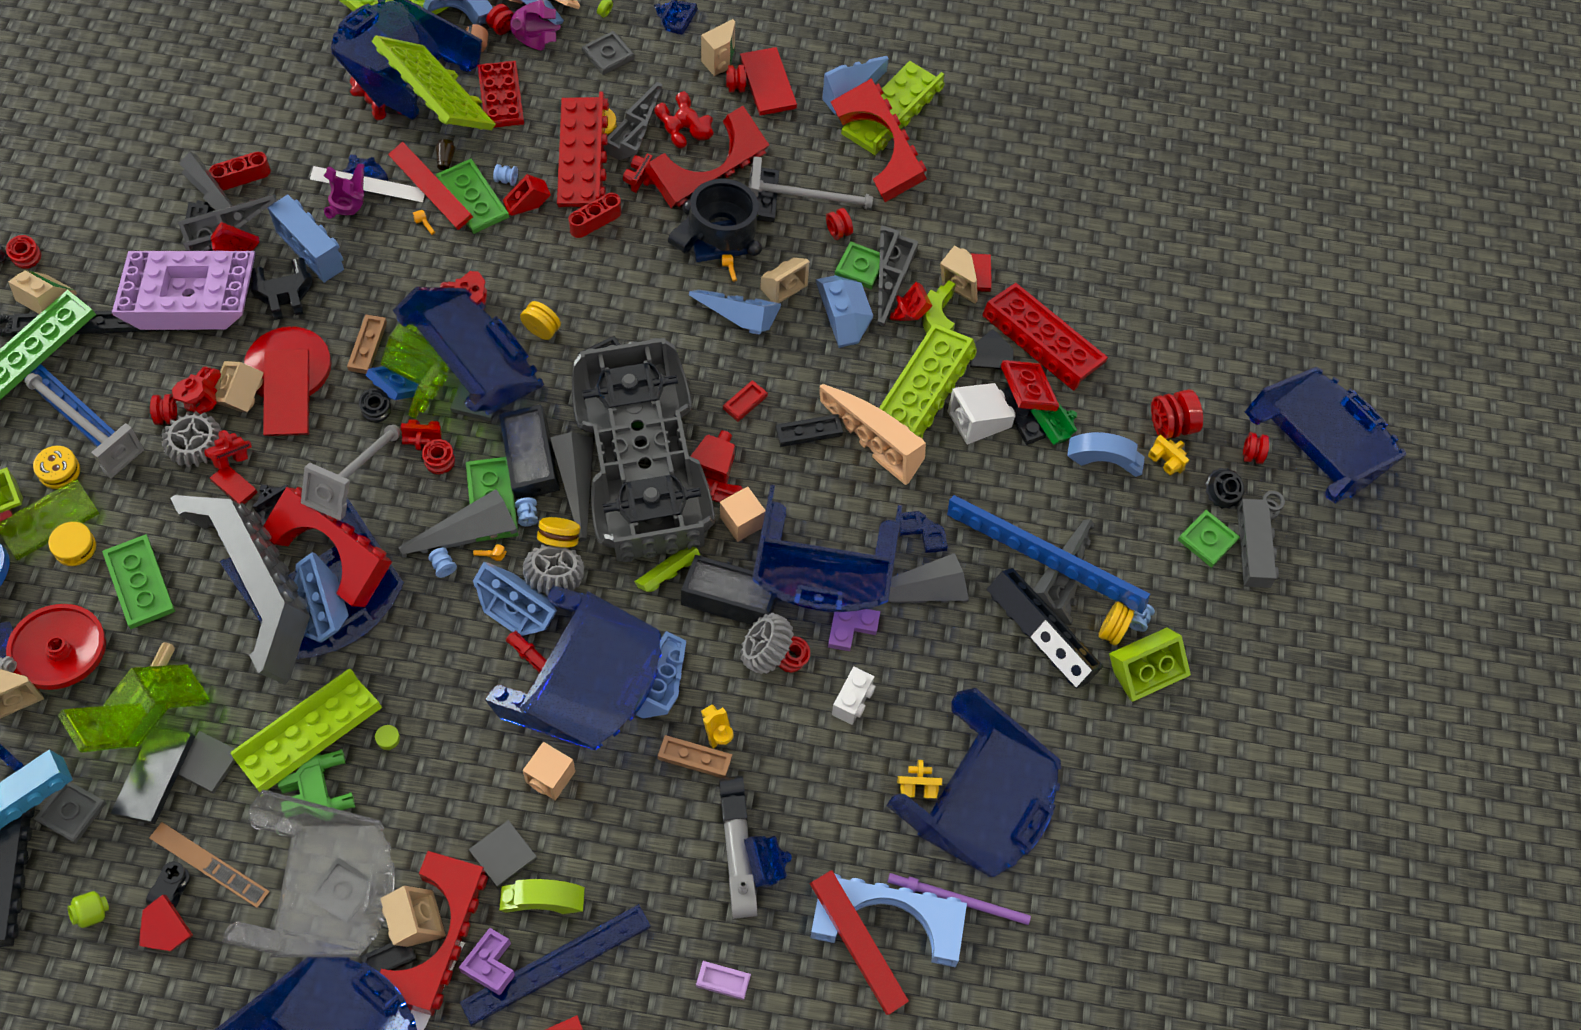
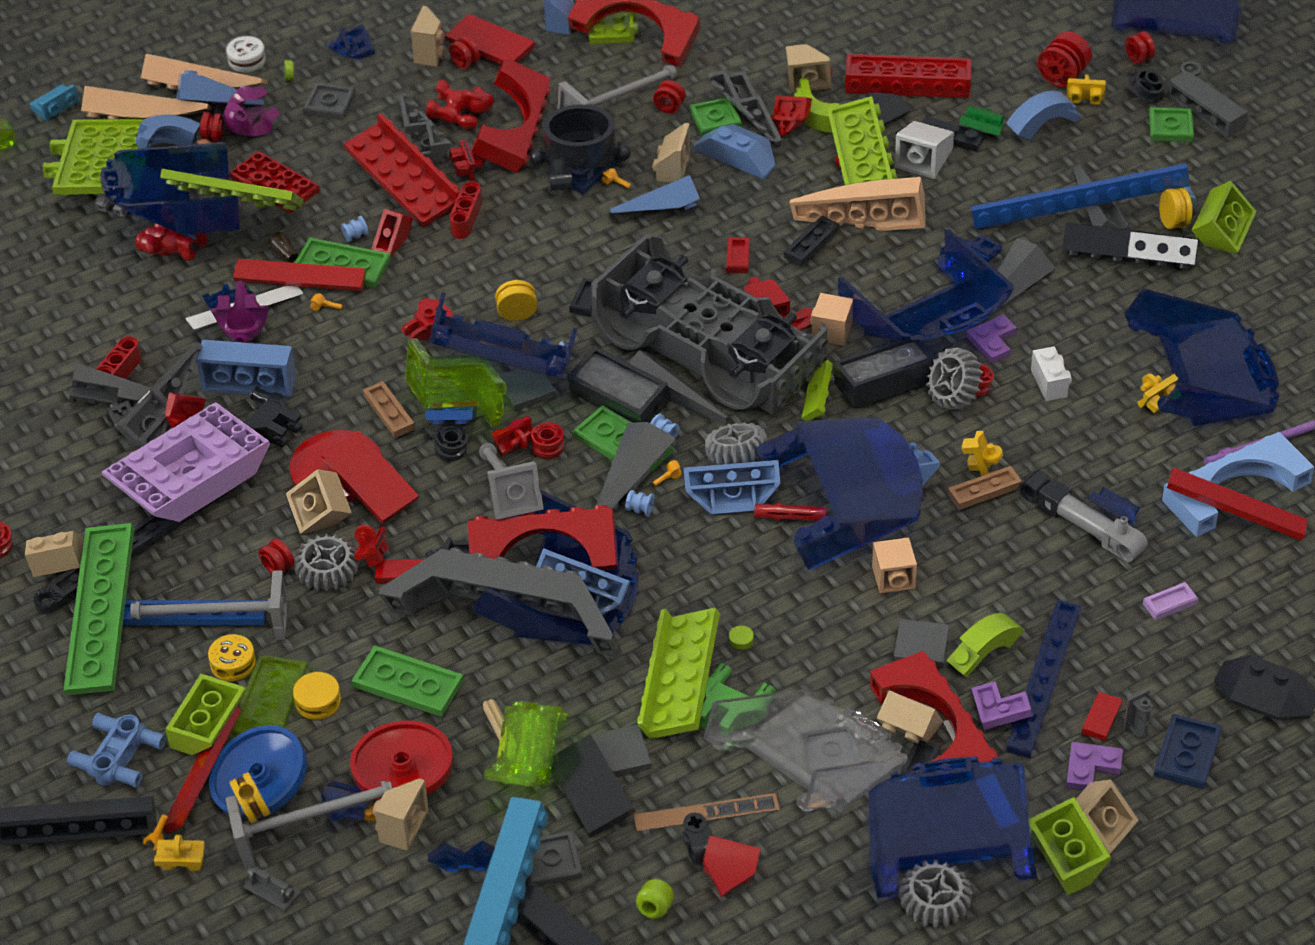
camera: 35 degrees left, 15 degrees down
red hinge [172,366,222,415] -> none
yellow head [537,517,580,547] -> none
red tile [1001,360,1059,411] -> none

